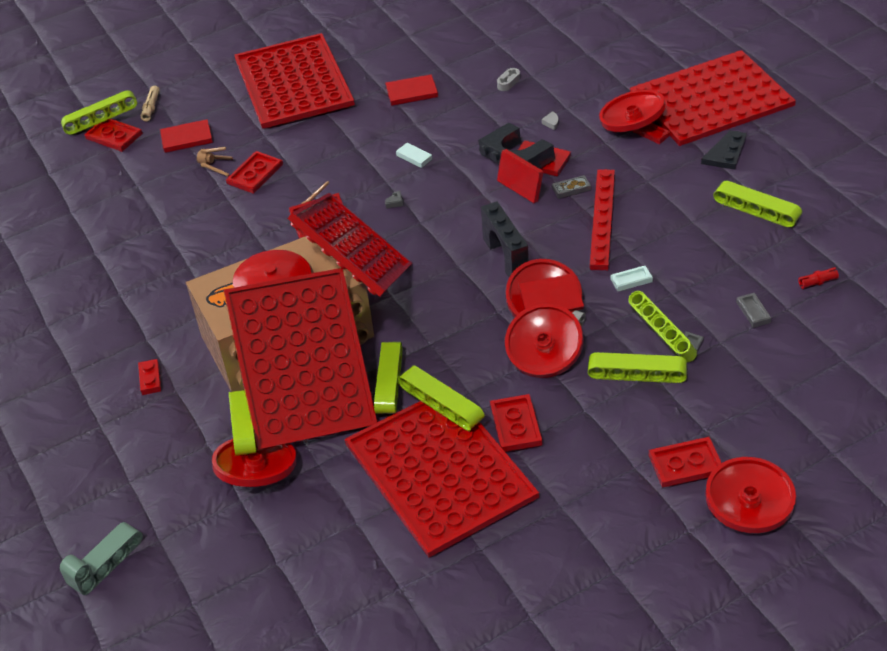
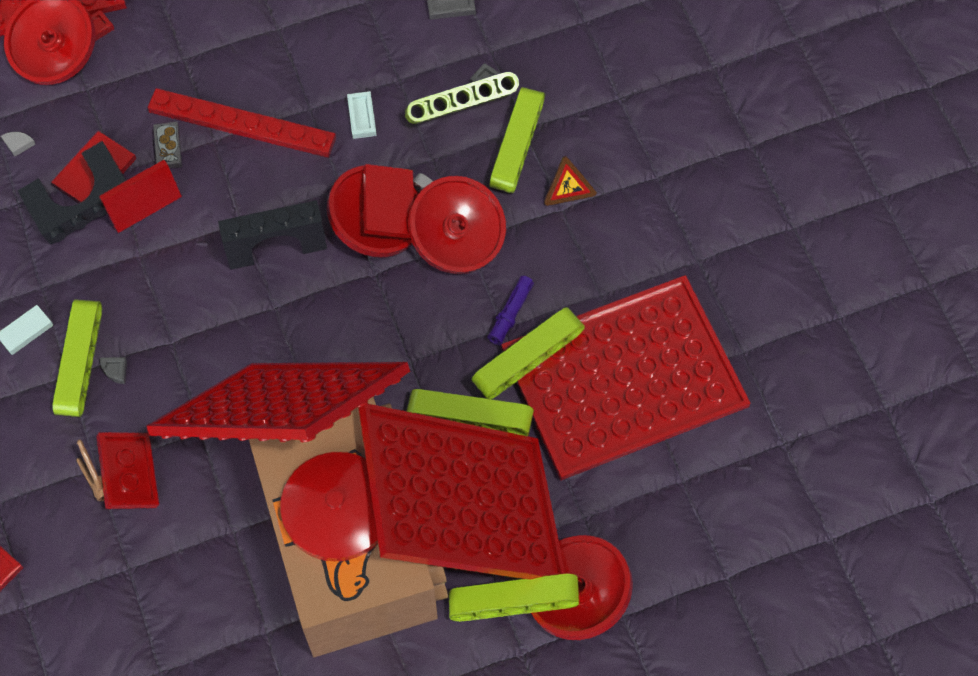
camera: 85 degrees left, 20 degrees up
red plate [490,394,542,452] -> none
red plate [649,437,721,488] -> none
red dish [705,457,796,533] -> none
none -> lime beam [53,299,102,417]
none -> dark purple pin [487,276,534,345]
none -> piece [544,156,597,206]

